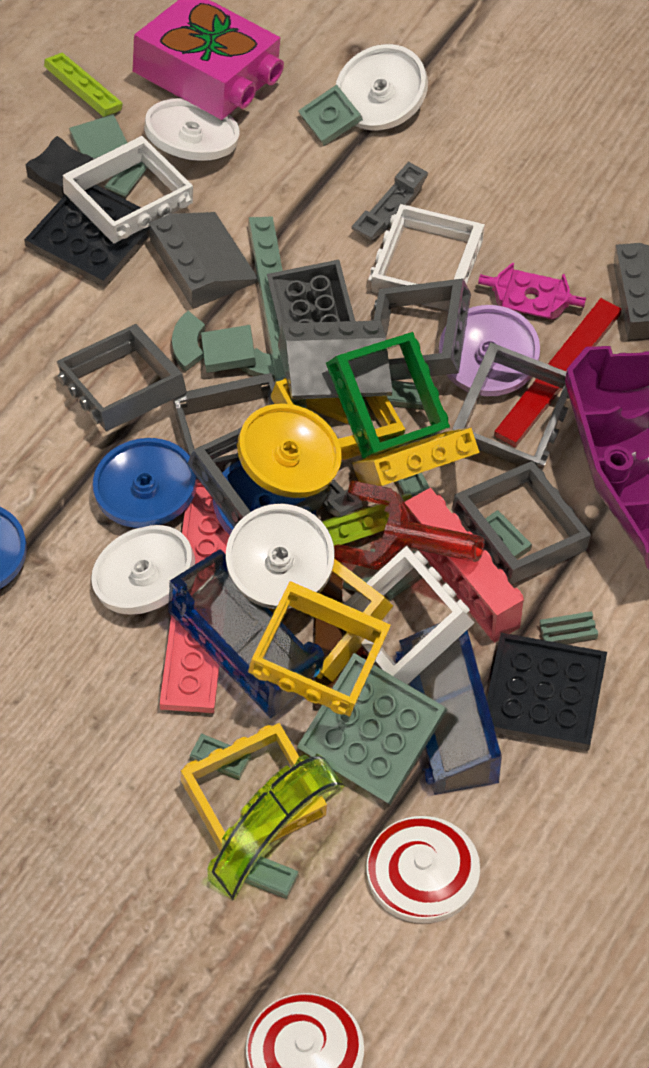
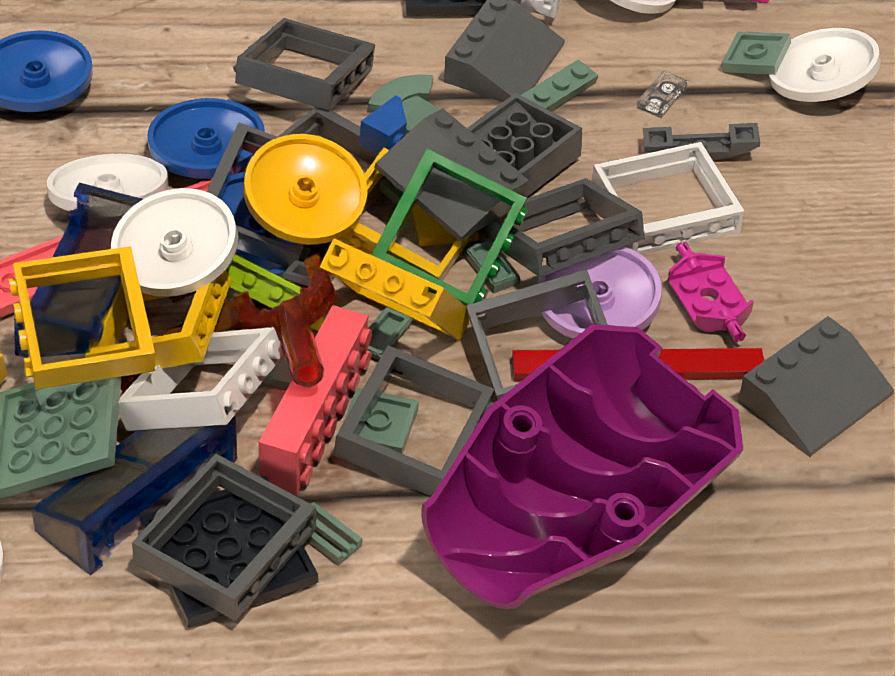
camera: 50 degrees right, 10 degrees down
none -> dark grey window [132,454,316,621]
none -> blue slope [359,95,407,154]
none -> clear tile [637,71,688,118]

